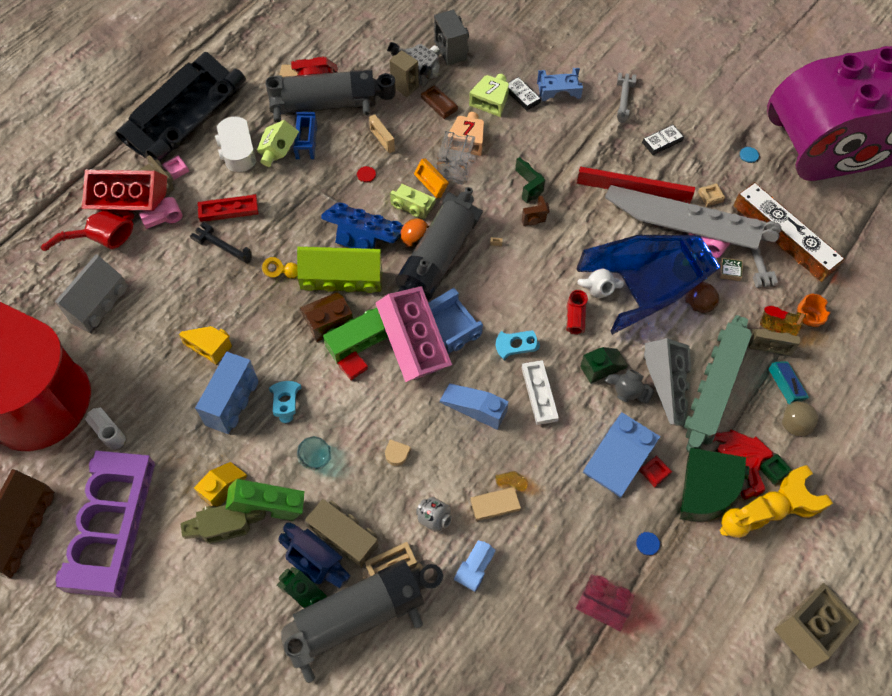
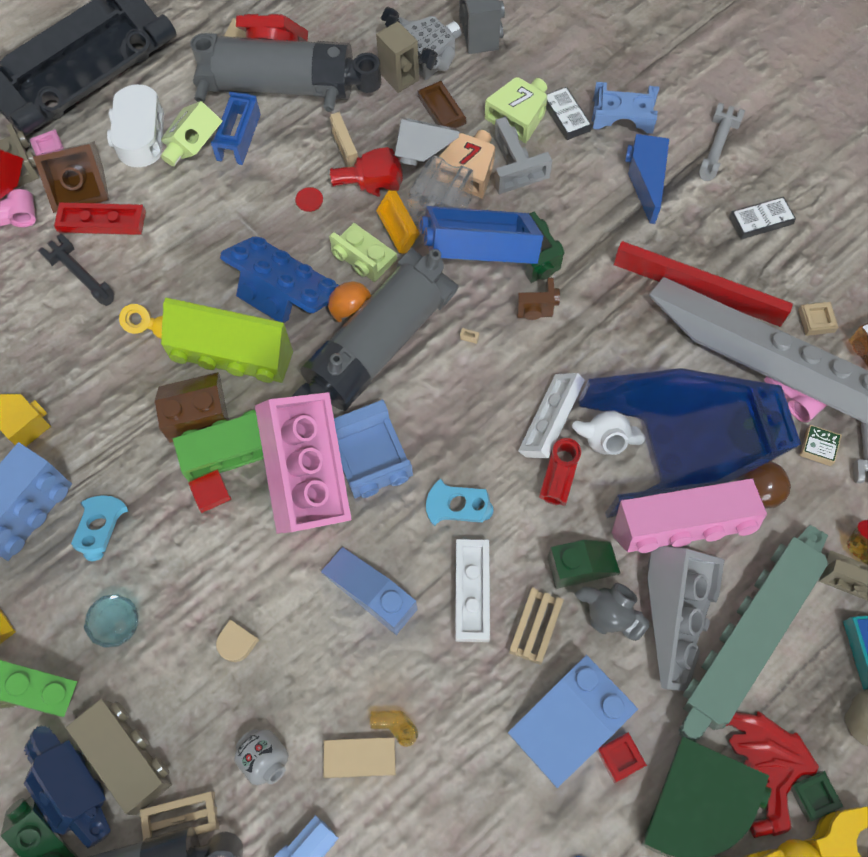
camera: 15 degrees right, 5 degrees up
none -> reddish brown slope [33,141,109,213]
none -> red piece [330,147,403,196]
none -> light grey slope [395,117,460,165]
none -> blue window [419,206,544,264]
none -> light grey bracket [494,117,552,194]
none -> tan tile [509,588,564,665]
none -> white plate [518,373,585,458]
none -> bright pink slope [612,478,767,553]
none -> blue slope [625,134,670,224]

